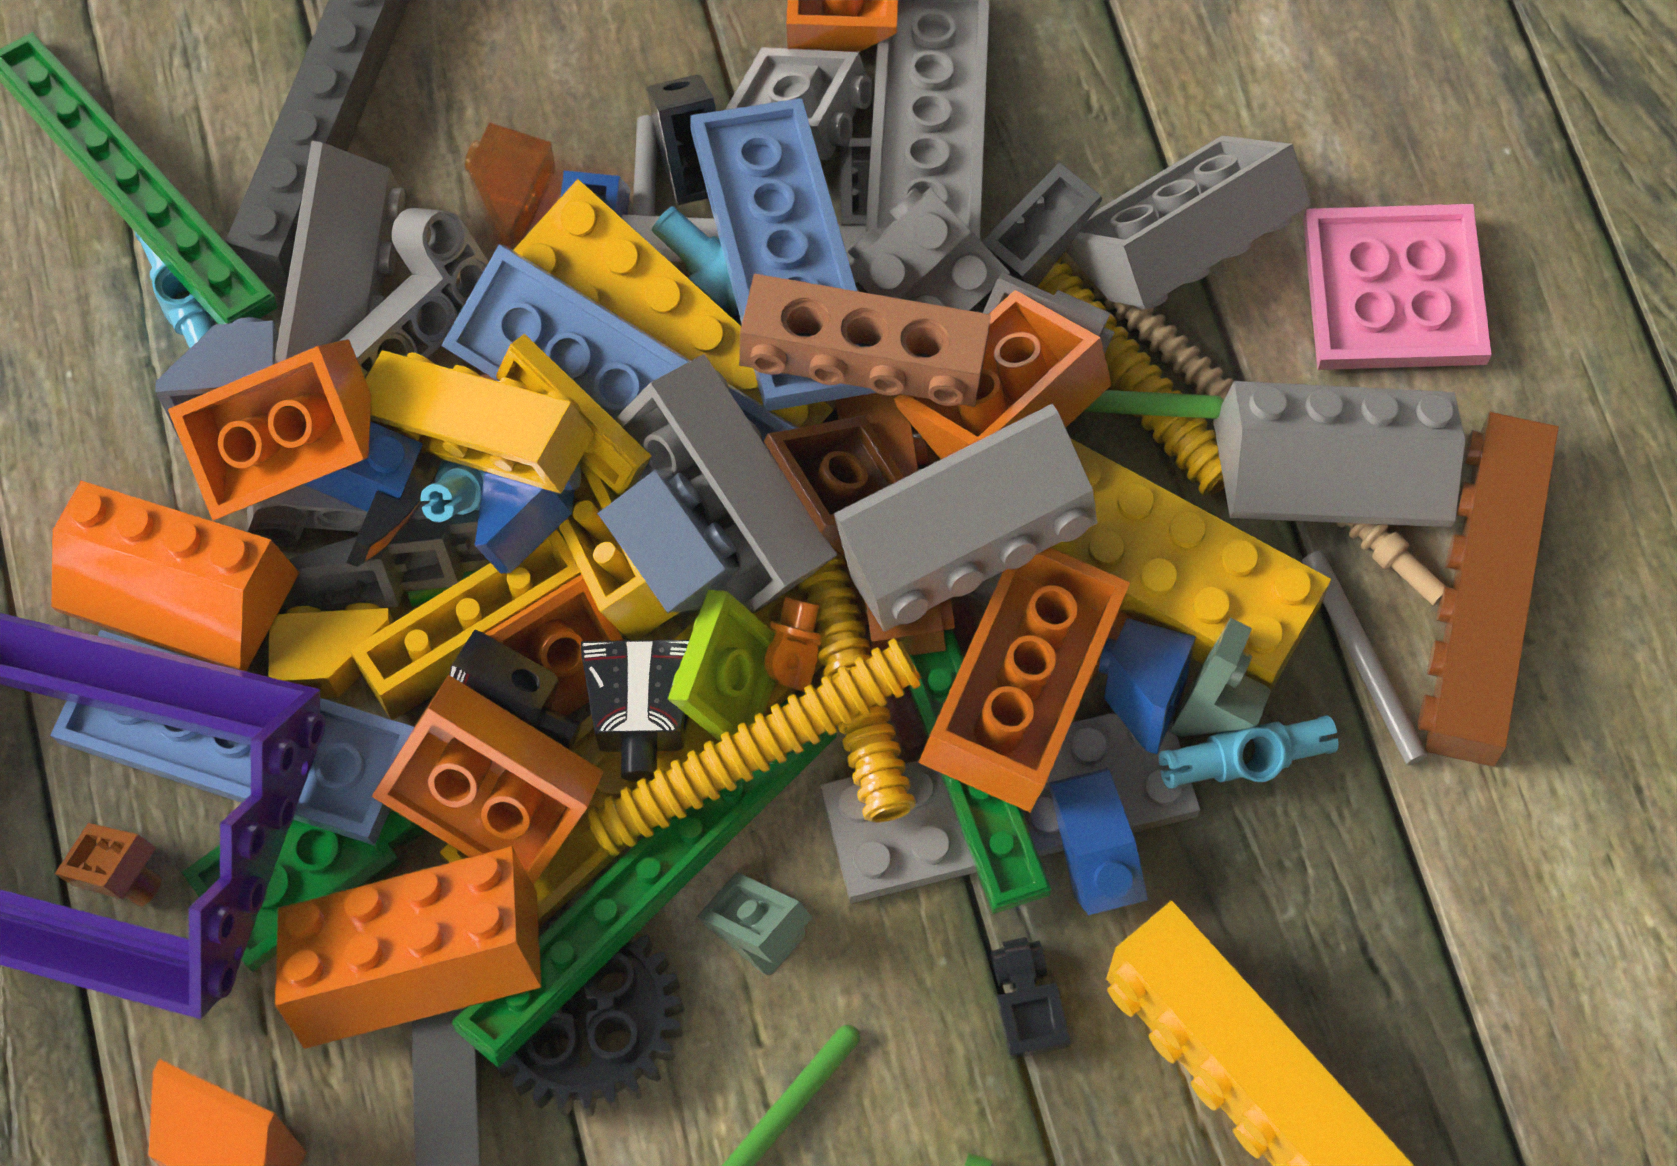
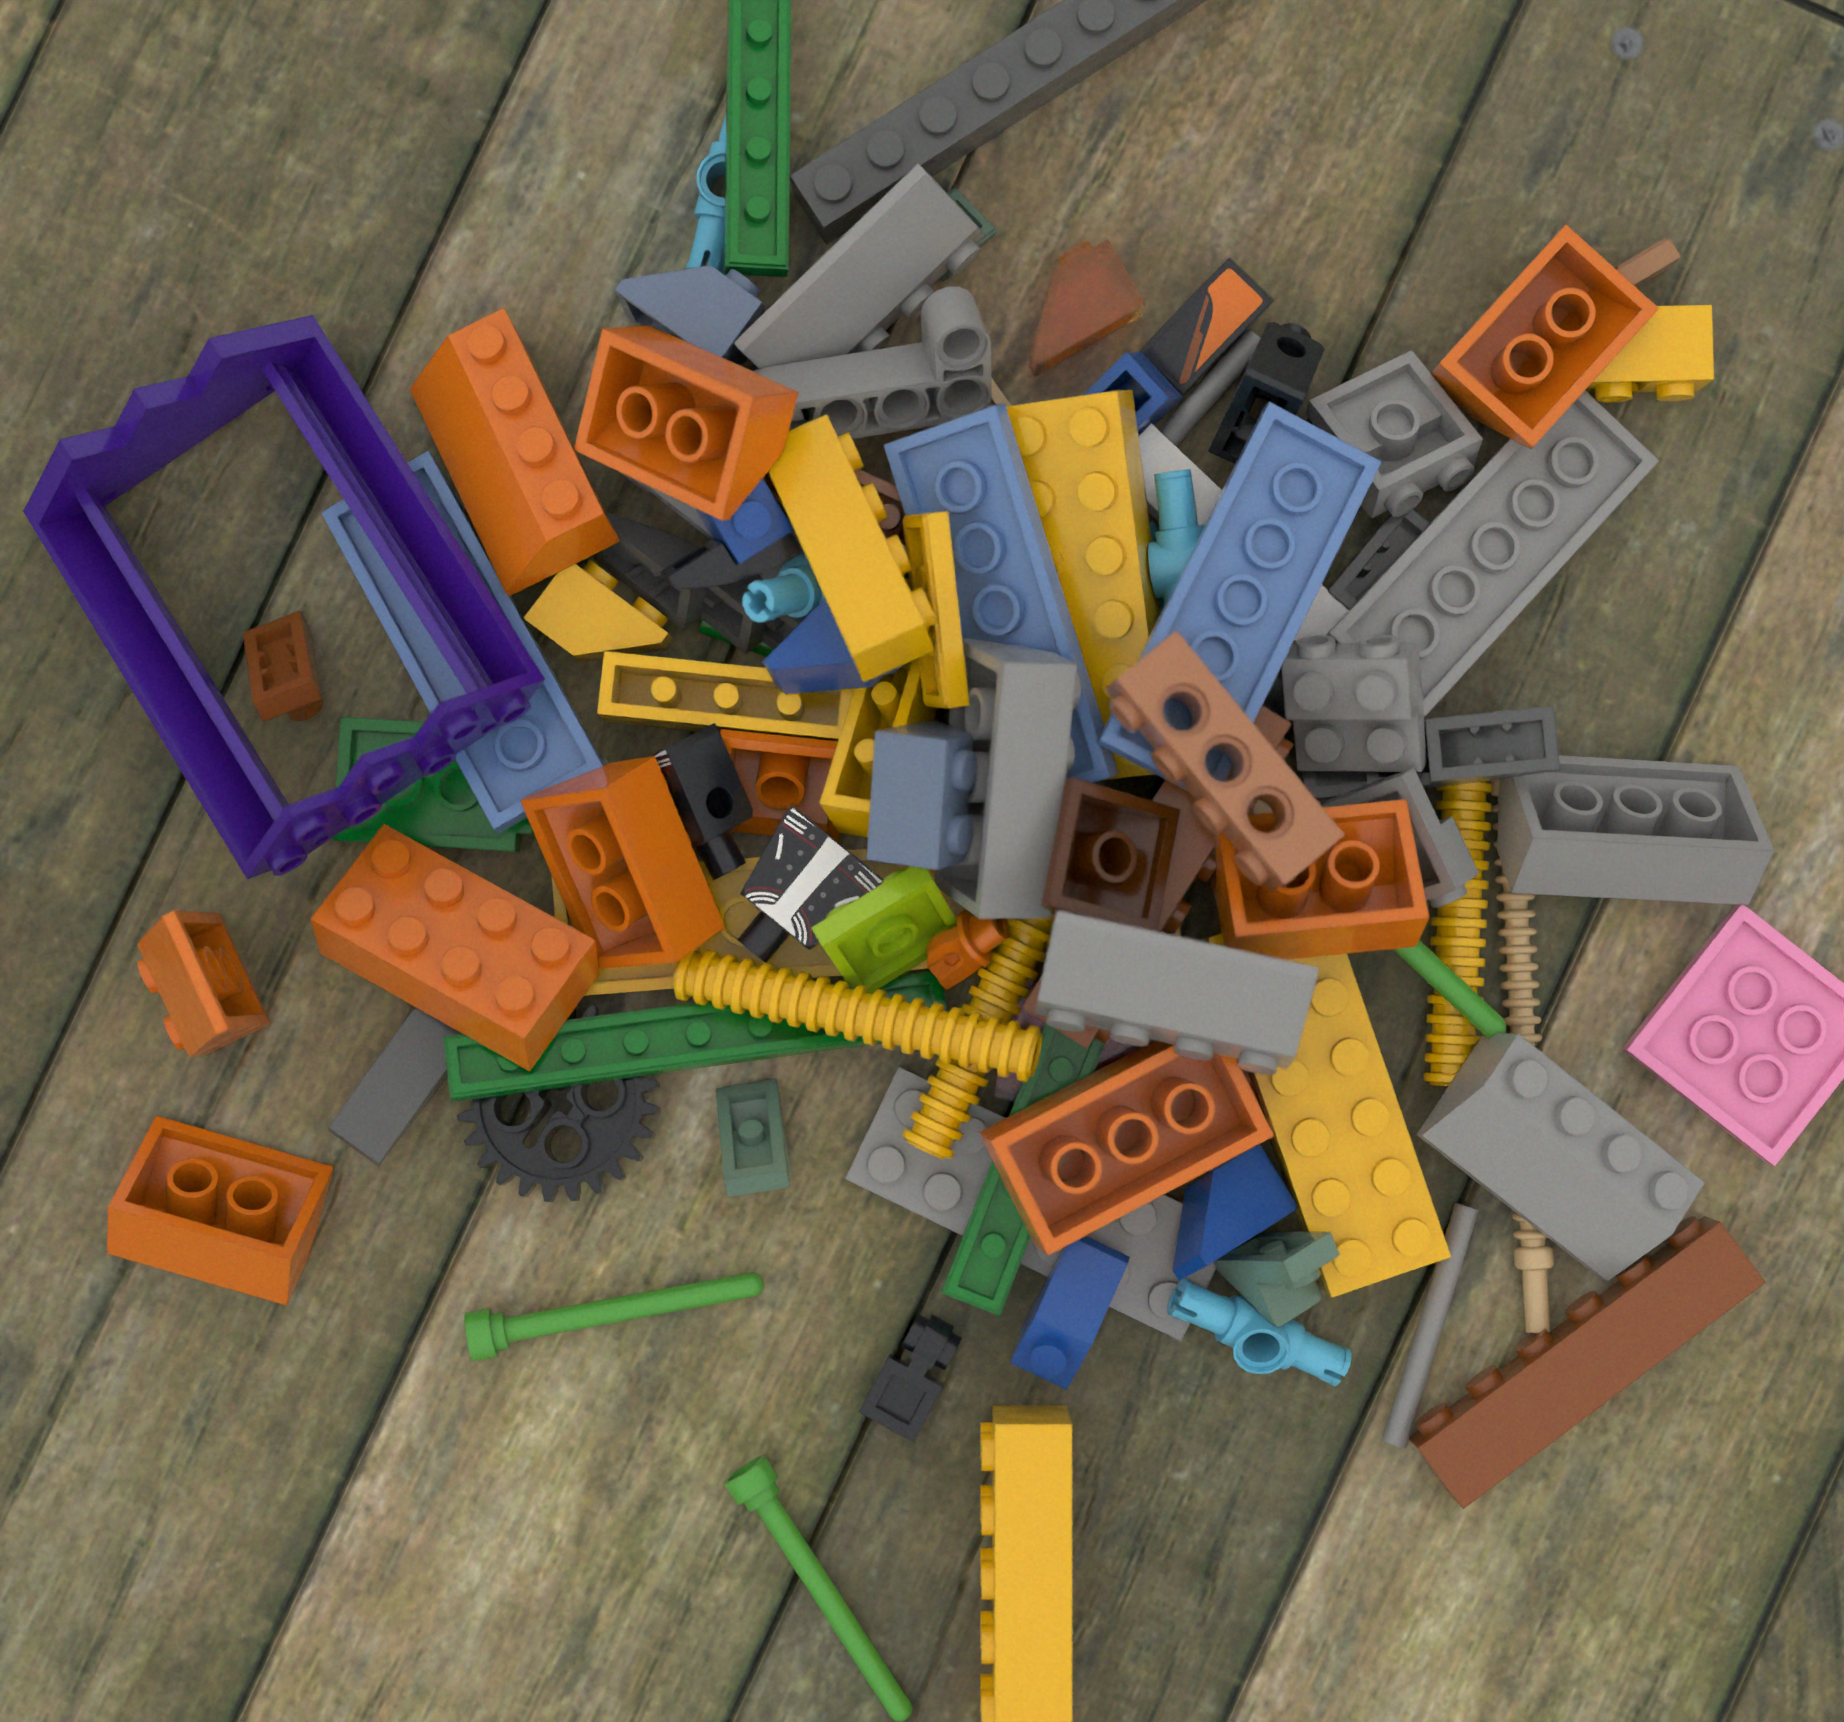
camera: 45 degrees right, 20 degrees up
none -> slope [1139,258,1275,395]

